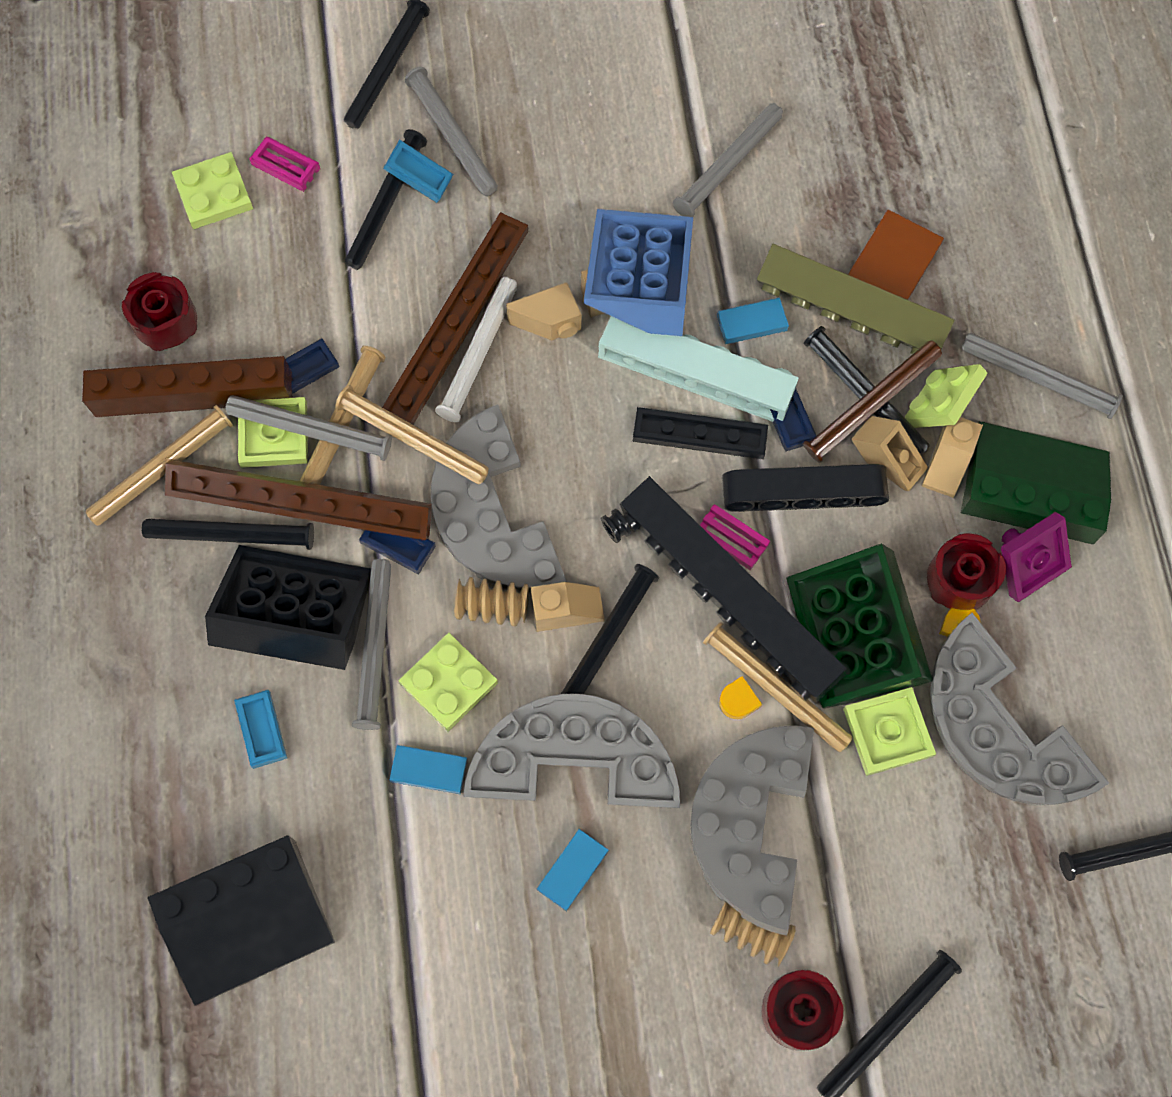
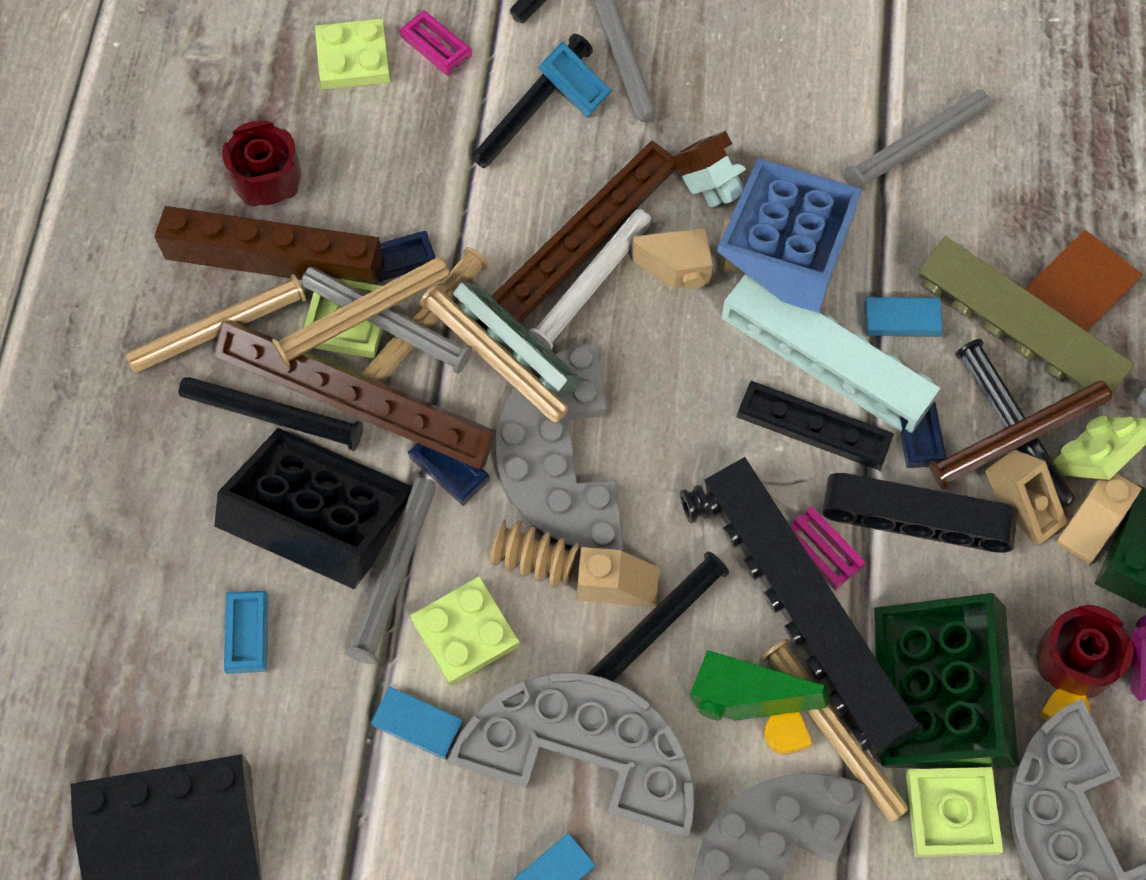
camera: 15 degrees right, 5 degrees down
none -> tan axle [272,257,450,367]
none -> plate [453,282,583,393]
none -> hips [671,131,746,207]
none -> green slope [690,650,829,721]

